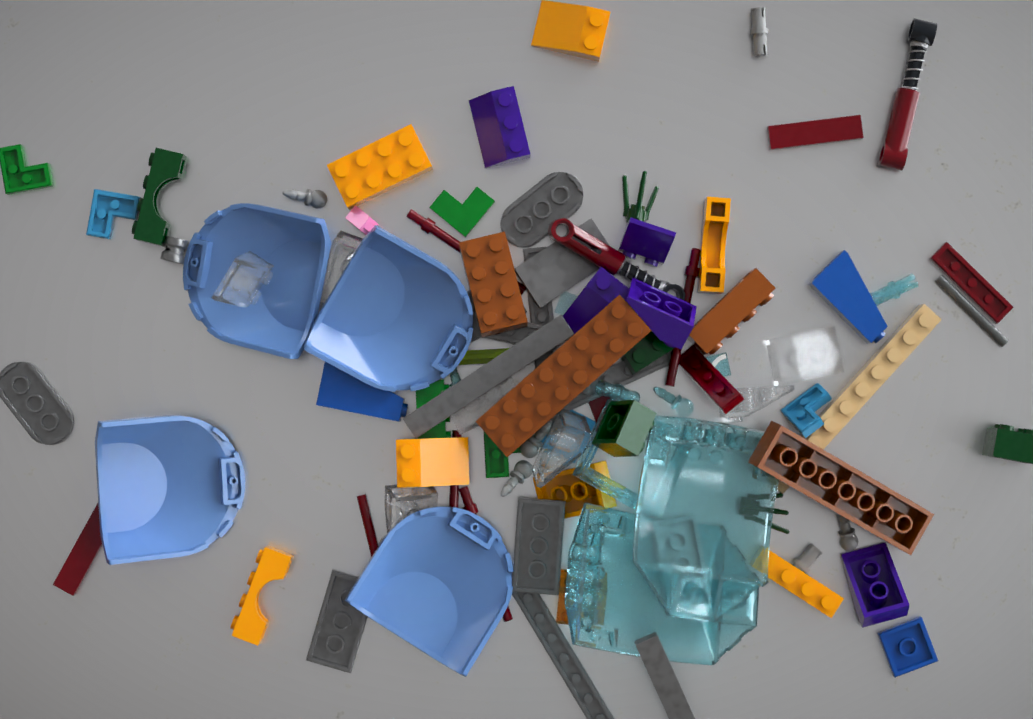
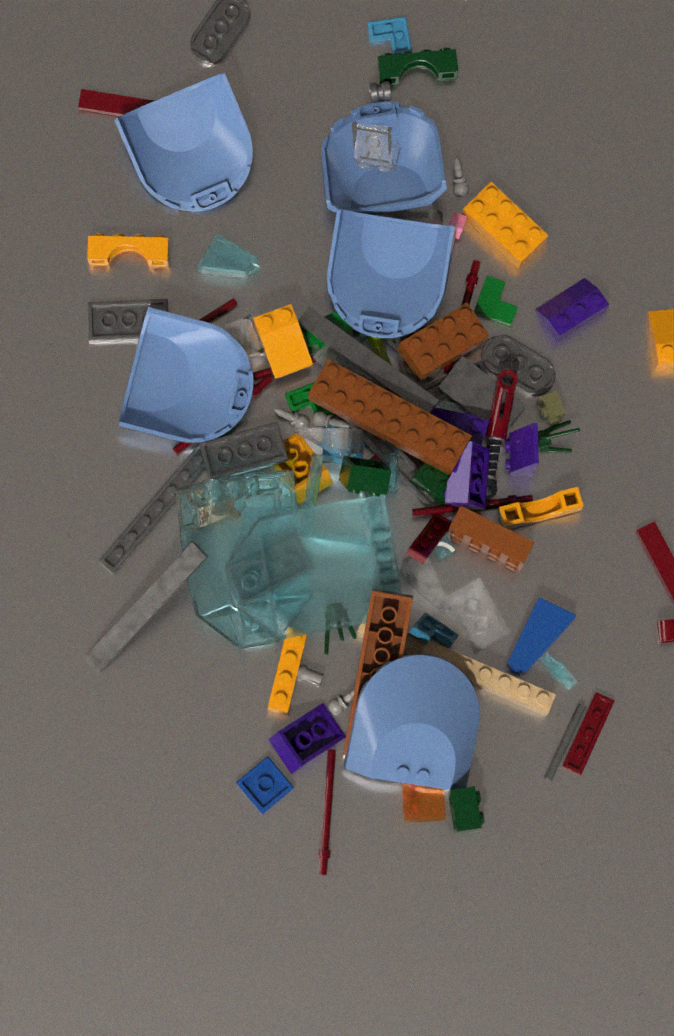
camera: 70 degrees right, 10 degrees down
blue slope [316,362,408,422] -> none
clear light blue bar [653,387,694,417] -> none
none -> clear light blue slope [196,234,260,280]
none -> dark red bar [318,749,336,875]
none -> medium blue windscreen [344,654,480,790]
none -> clear orange bracket [402,783,446,823]
none -> olive brick [537,391,565,425]

